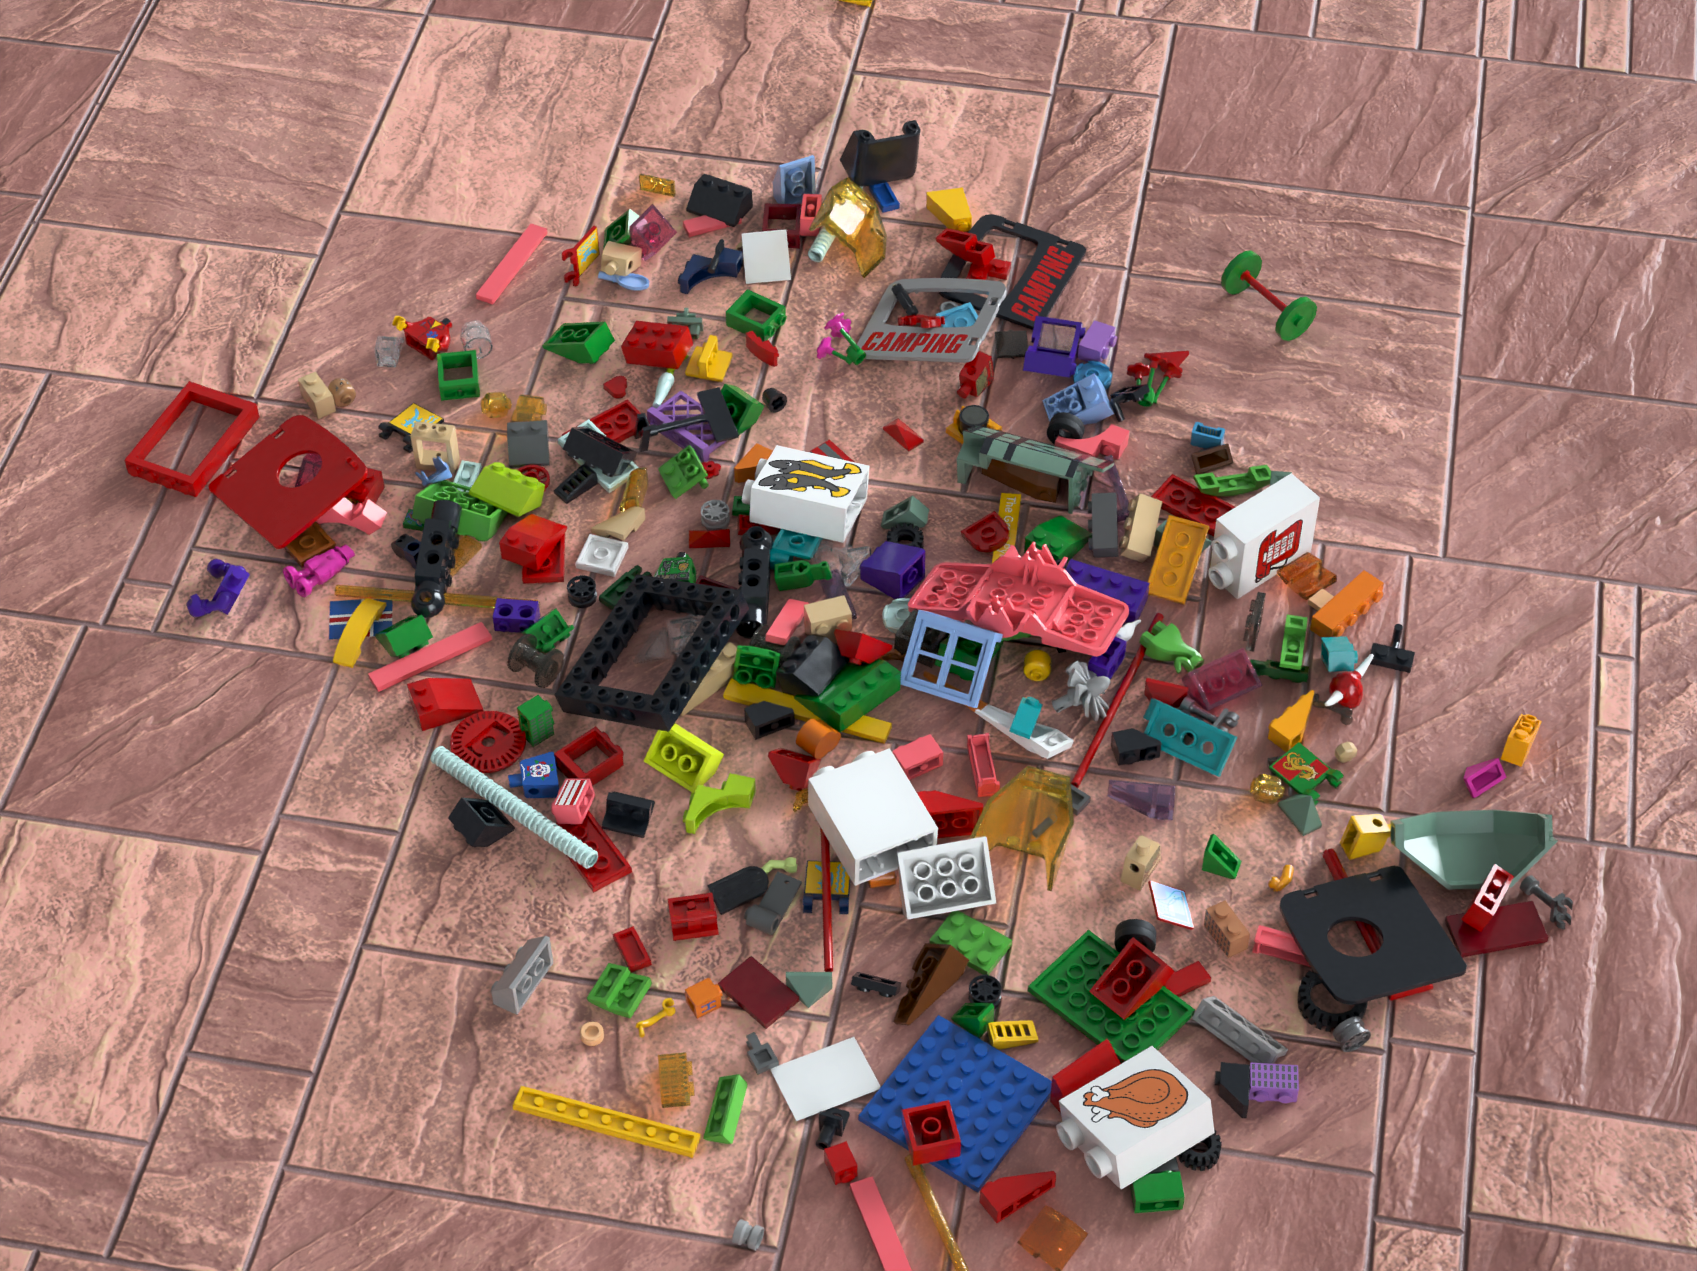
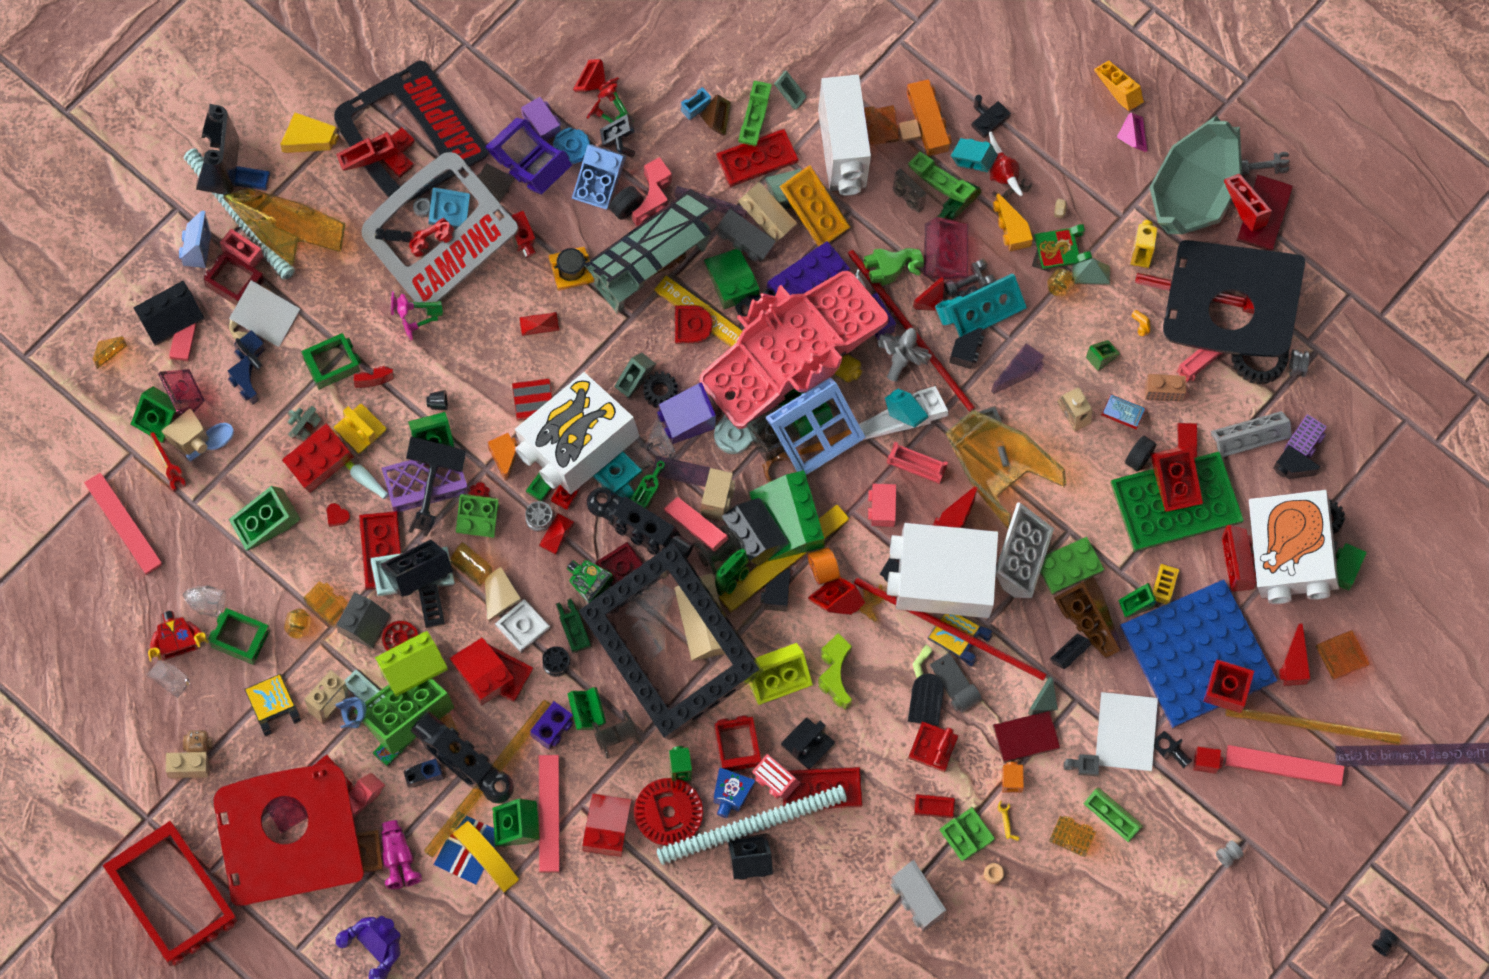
camera: 65 degrees left, 20 degrees up
yellow tile [512,1086,701,1158] -> none
red slope [834,629,893,666] -> none
black wheel [968,975,1001,1009] -> none

